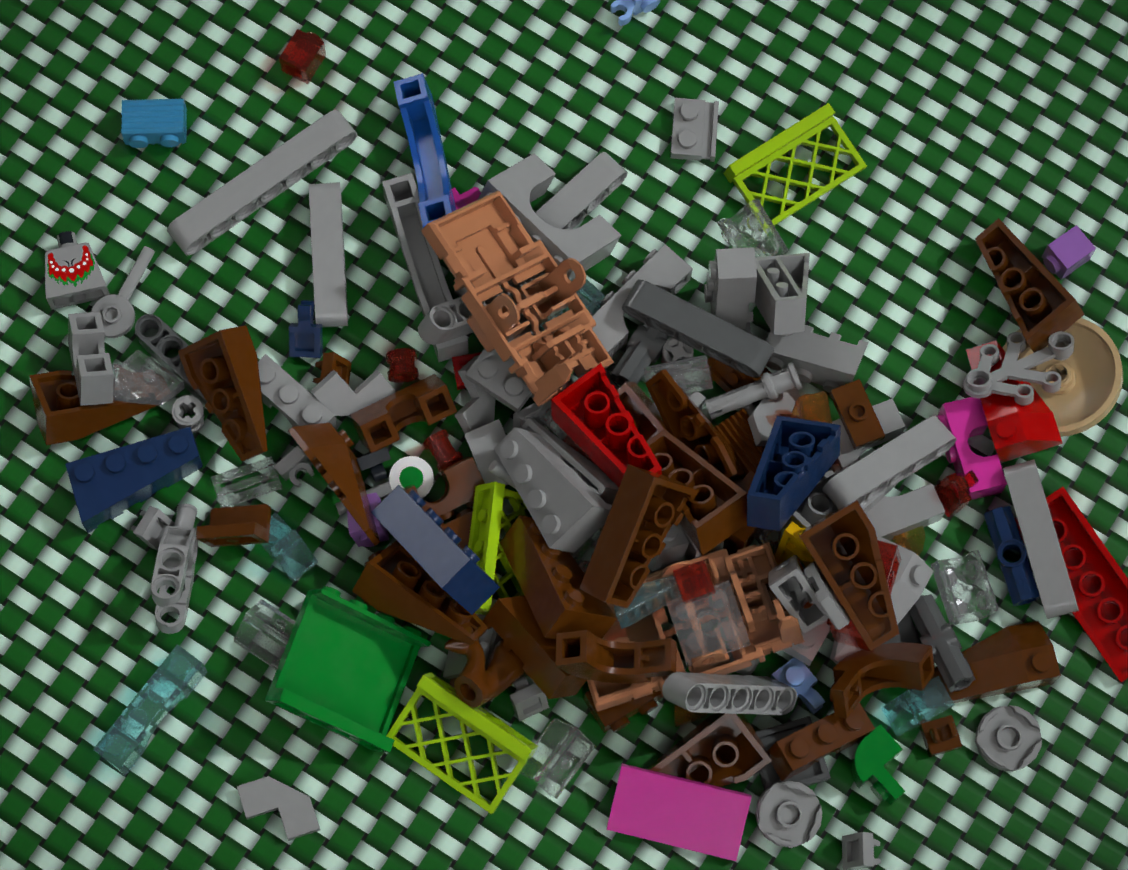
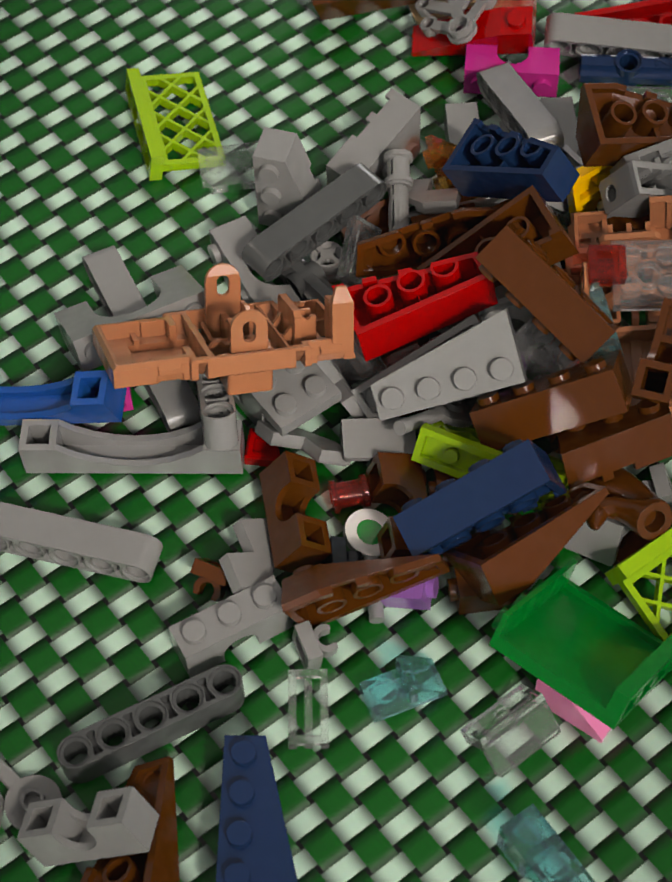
camera: 65 degrees left, 15 degrees down
clear slope [113,350,185,405] -> none
light grey tile [131,506,175,550] -> none
light grey piece [151,504,198,634] -> none
light grey bush [171,395,205,433] -> none
reddish brown wedge [178,325,268,462] -> none
reddish brown panel [196,504,271,547] -> none
dark blue plate [289,300,323,358] -> none
clear red wheel [386,348,419,383] -> none
light grey plate [670,98,719,162] -> none
light grey wedge [755,253,810,336] -> none
reddish brown plate [829,379,885,450] -> none
clear red plate [934,470,979,517] -> none

